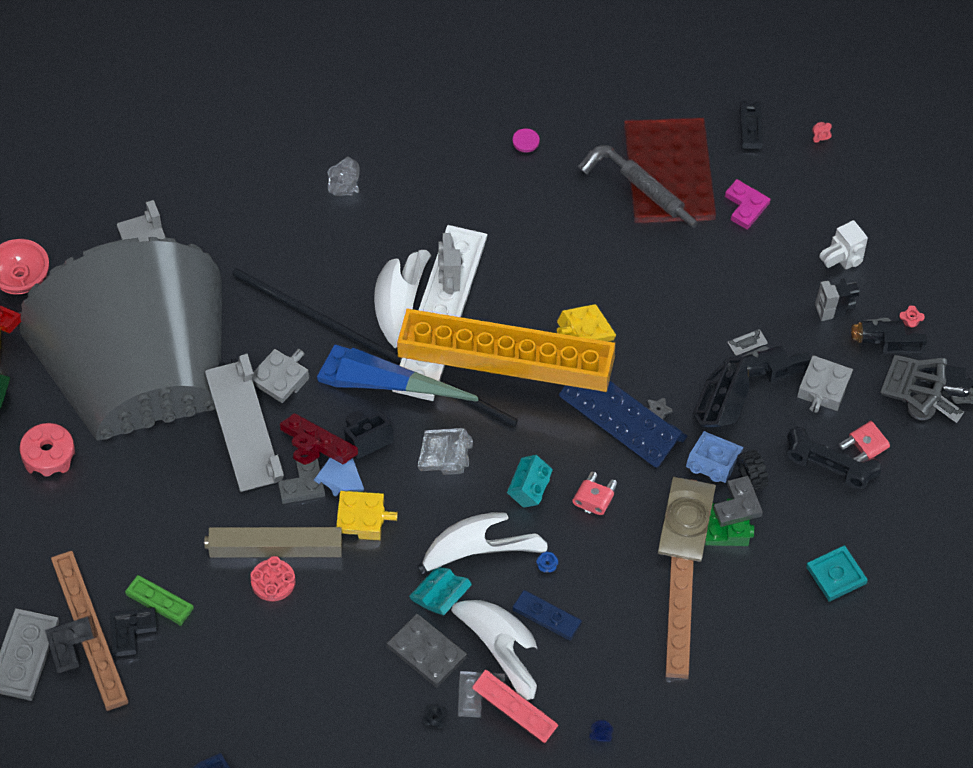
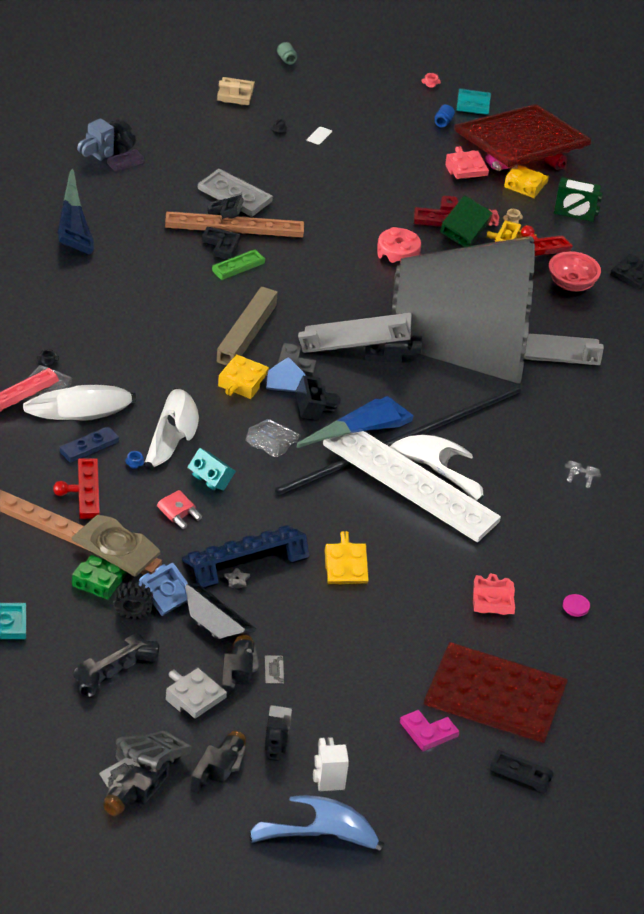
camera: 110 degrees right, 15 degrees down
coral tile [251,556,295,601] -> none
light grey plate [252,349,309,403] -> none
dark red plate [280,413,358,465] -> none
flat silver plate [387,614,467,688] -> none
light orange brick [397,309,615,392] -> none
teal slope [409,567,472,615] -> none
light grey plate [438,233,461,293] -> none
flat silver piece [578,145,698,228] -> none
flat silver plate [713,476,763,527] -> none
coral plate [812,122,832,143] -> none
coral piece [839,421,890,462] -> none
coral plate [899,306,925,327] -> none
none -> red plate [53,459,100,519]
none -> medium blue piece [250,795,384,852]
none -> coral plate [473,573,515,615]

